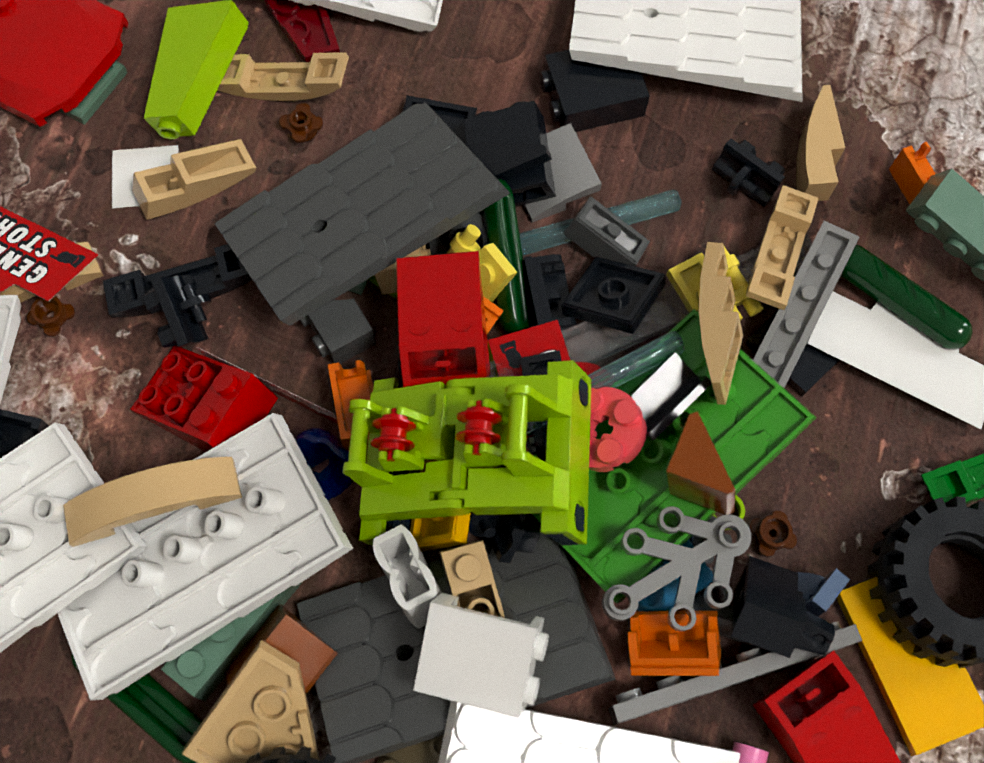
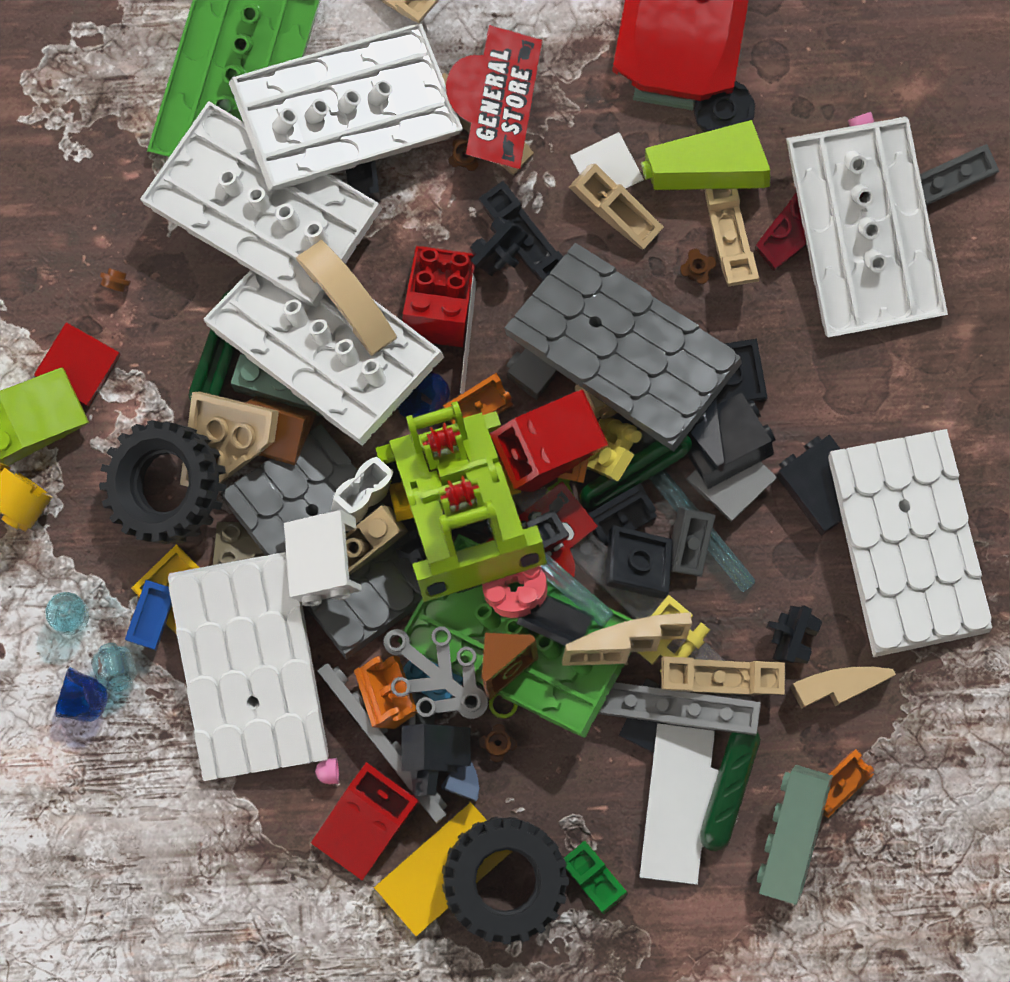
camera: 70 degrees right, 10 degrees up
none -> black tile [694,81,755,132]

